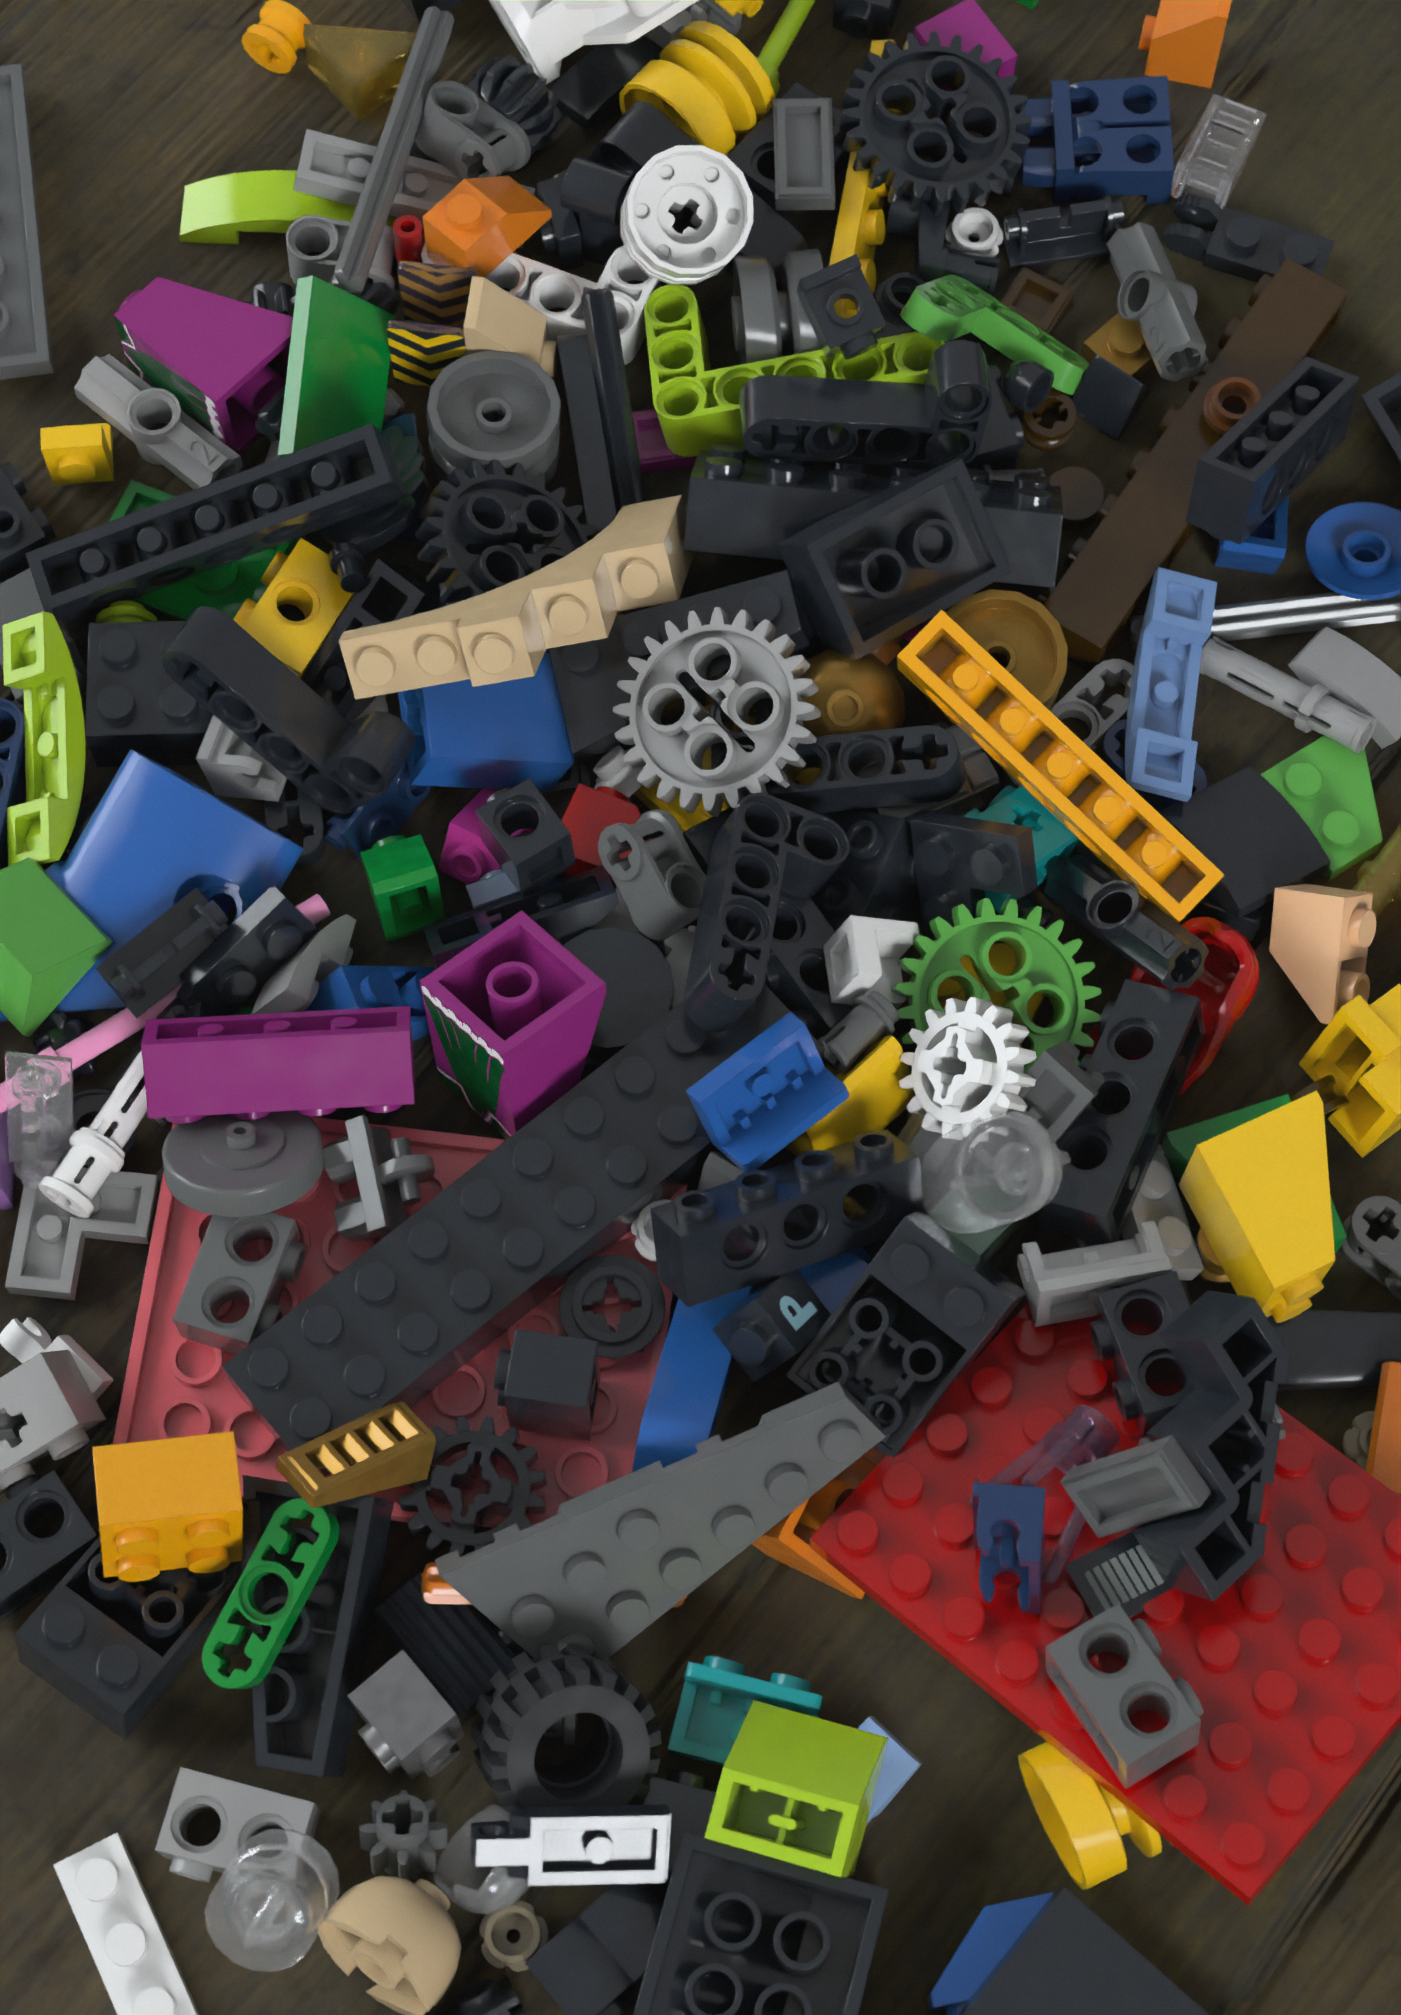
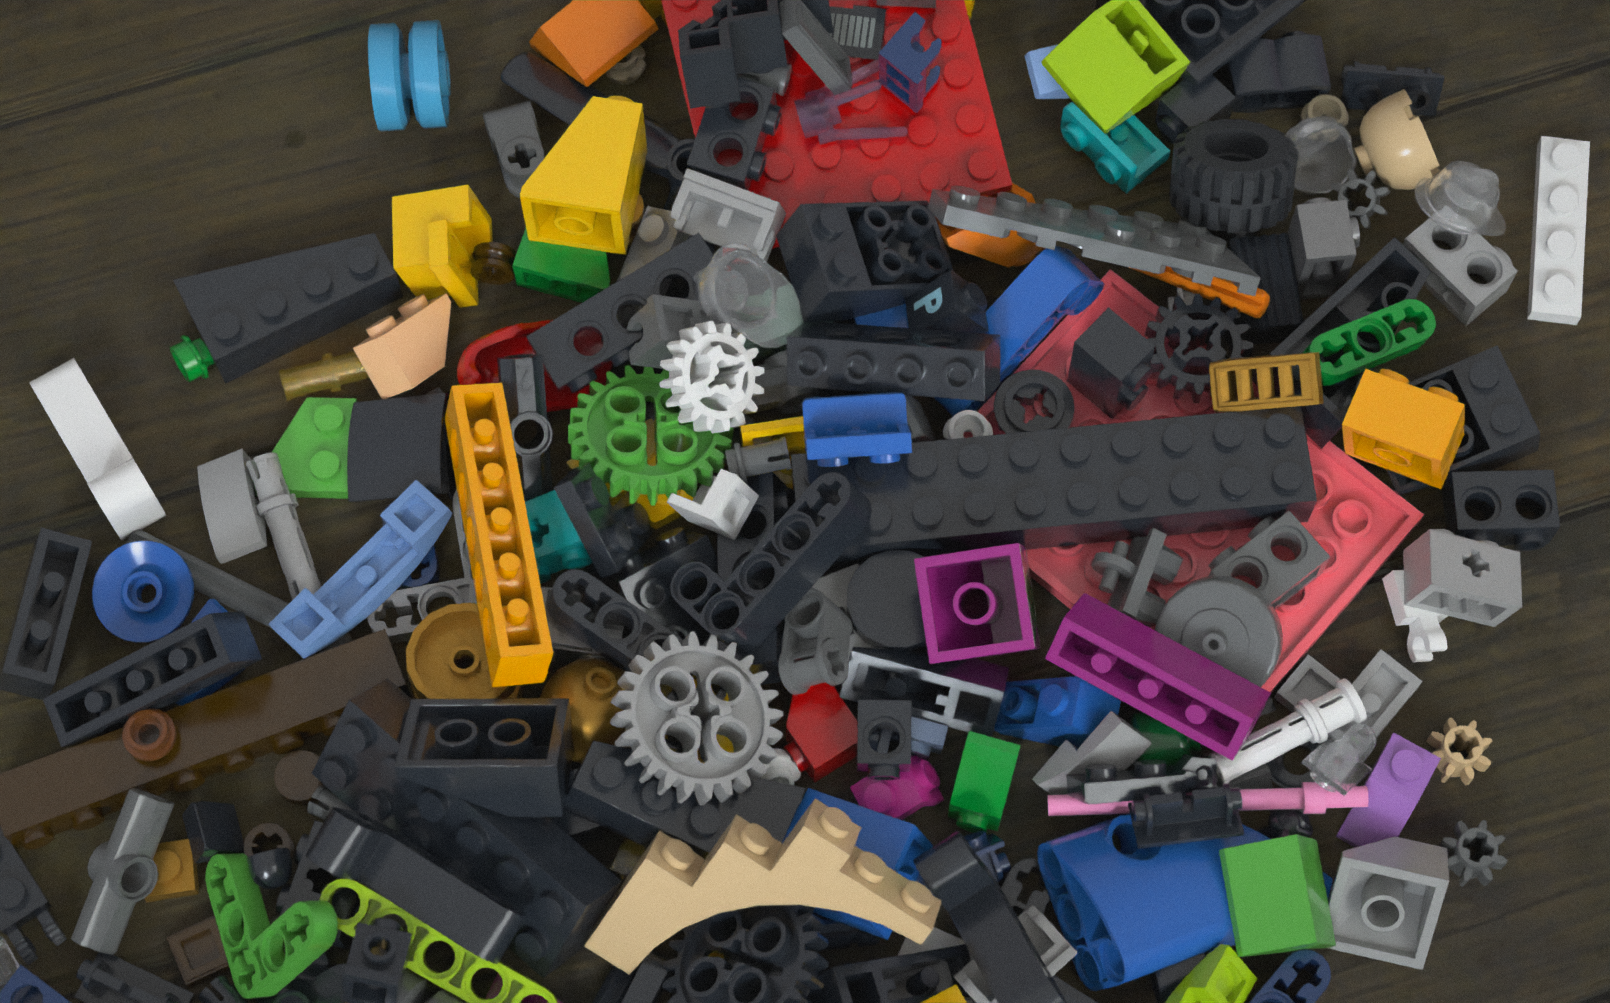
camera: 145 degrees left, 0 degrees up
hinge [470,1804,672,1886] -> none

